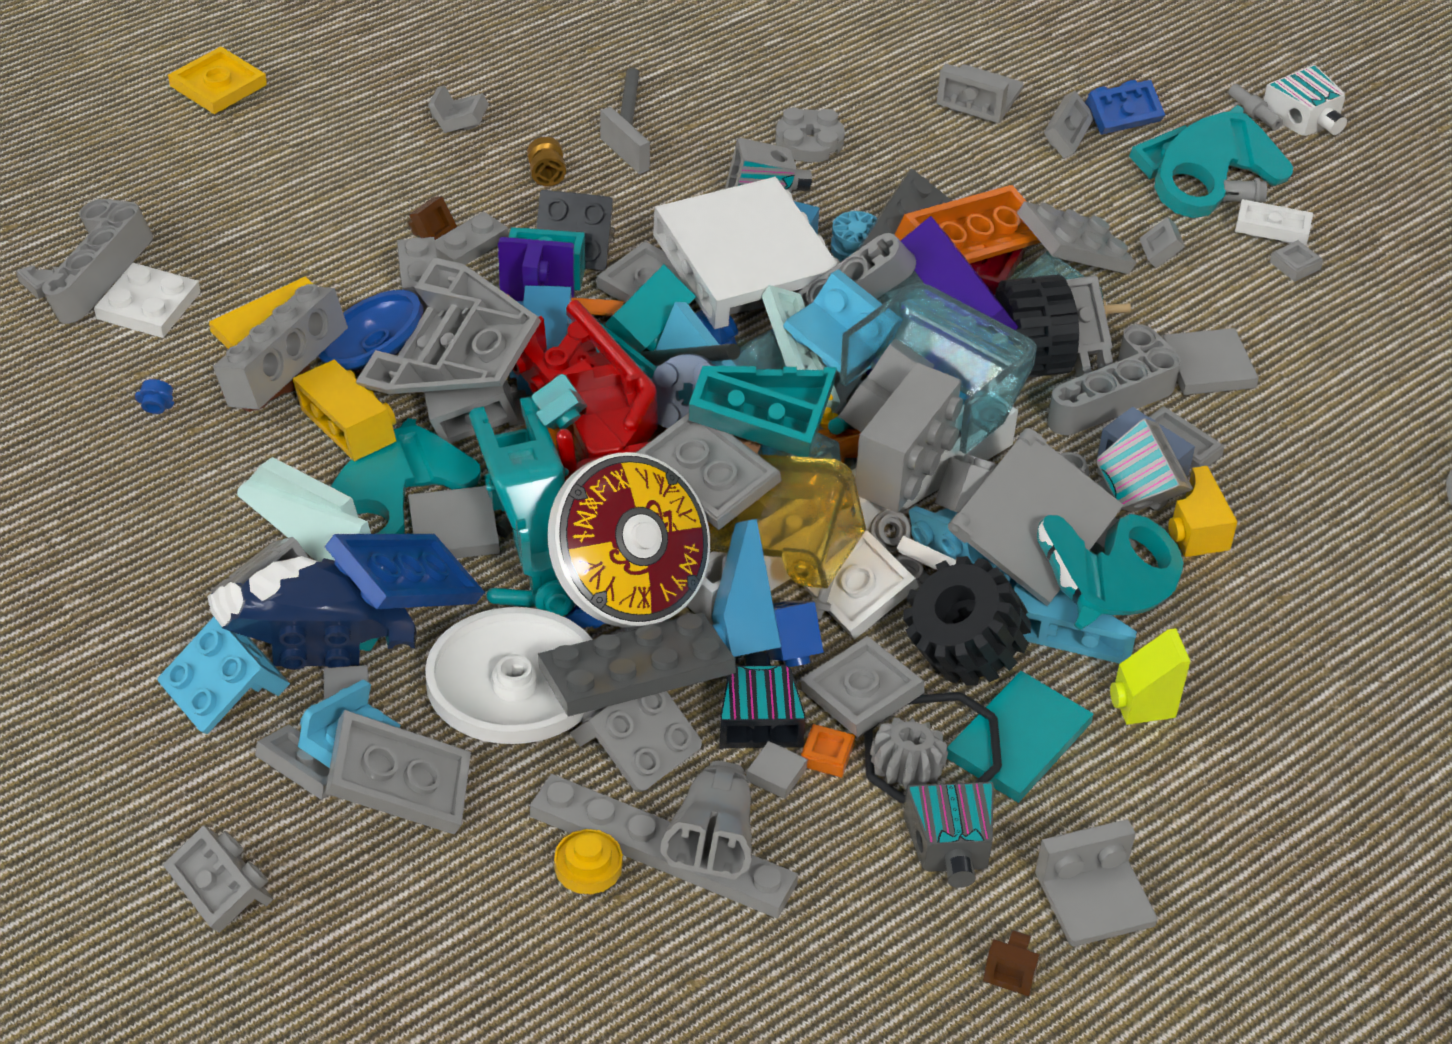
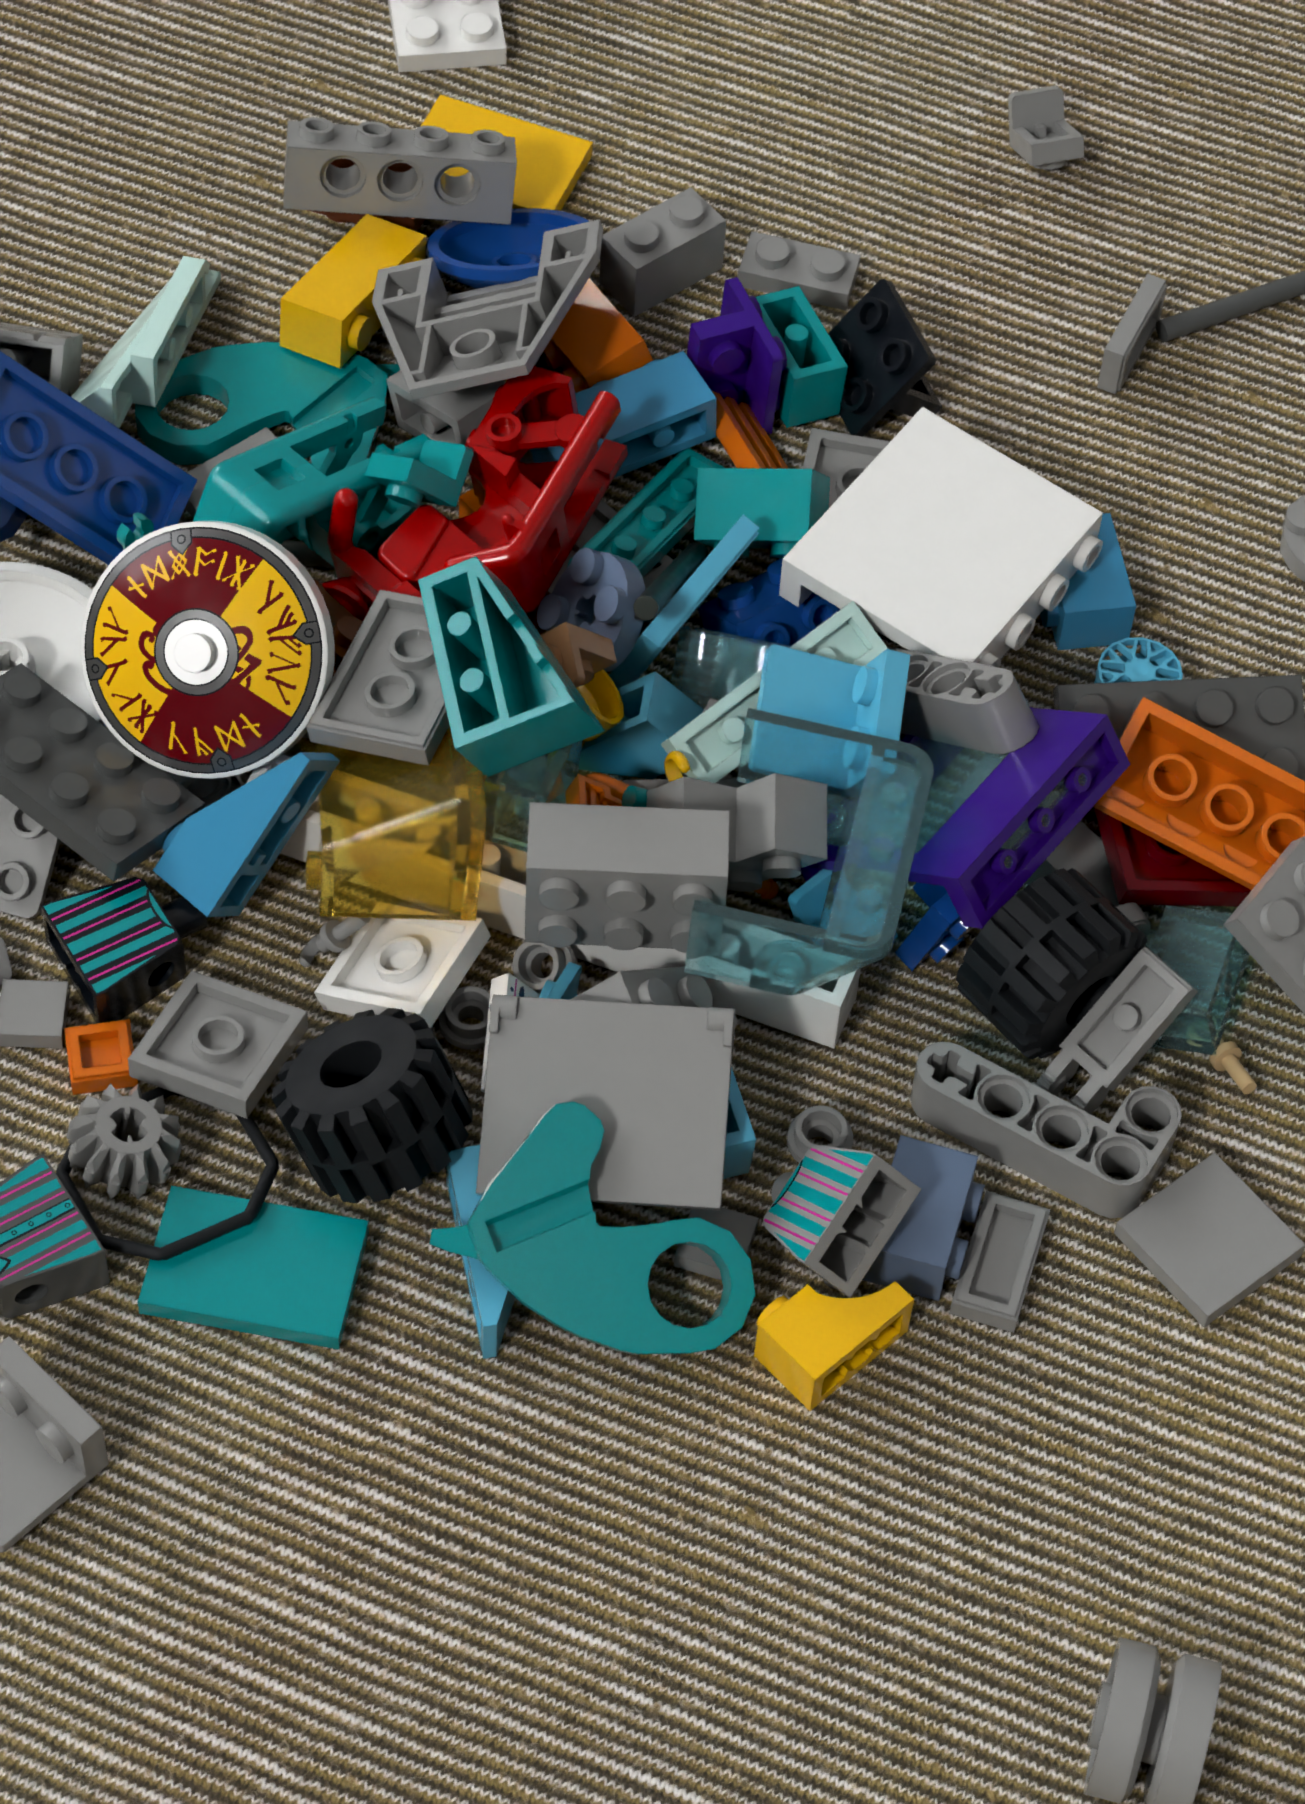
camera: 60 degrees right, 10 degrees up
blue plate [135,379,174,414] -> none
reddish brown tile [407,196,457,240] -> none
pearl gold wheel [527,137,566,186] -> none
light grey torso [725,138,812,193] -> none
blue slope [765,600,824,667] -> none
neon yellow slope [1110,628,1191,725] -> none

